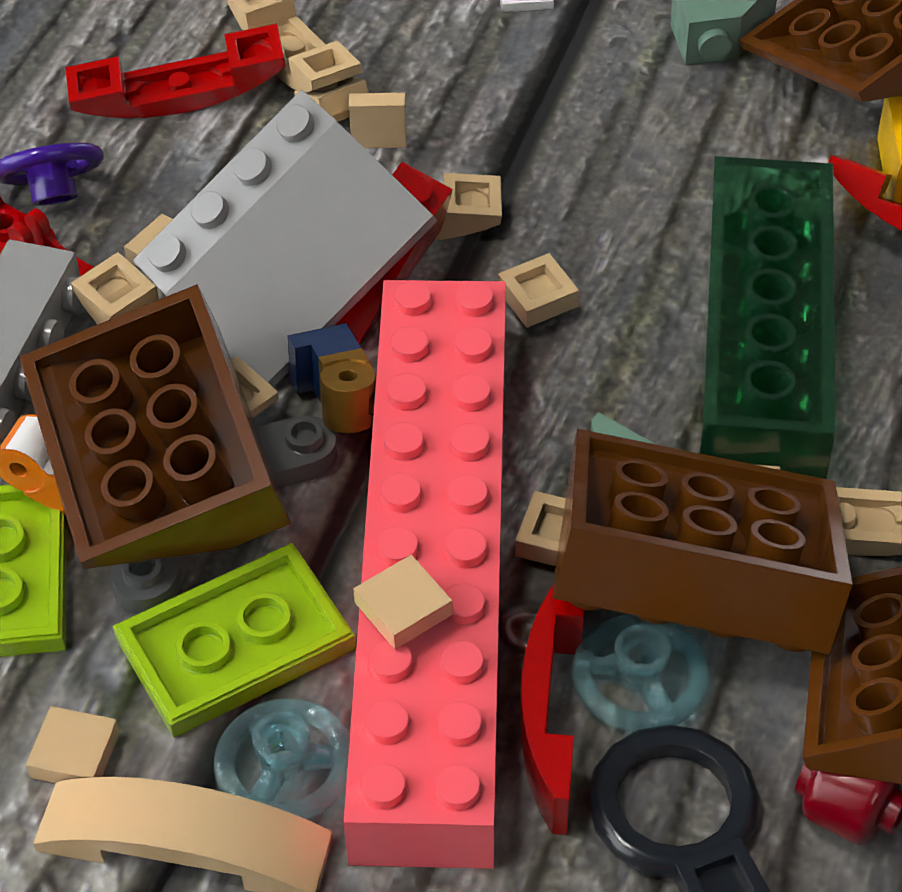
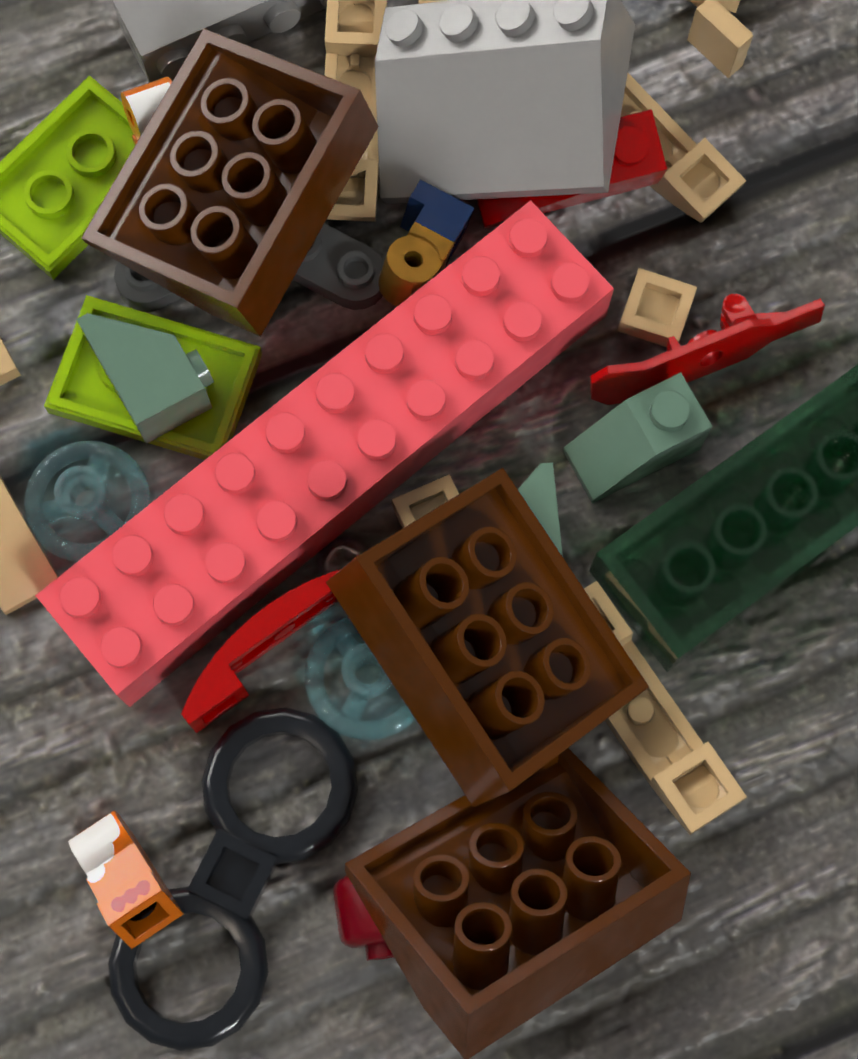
camera: 45 degrees right, 25 degrees up
tan tile [353,554,453,649] -> none
none -> sand green slope [76,313,214,444]
none -> sand green slope [563,372,713,504]
none -> red piece [590,294,825,405]

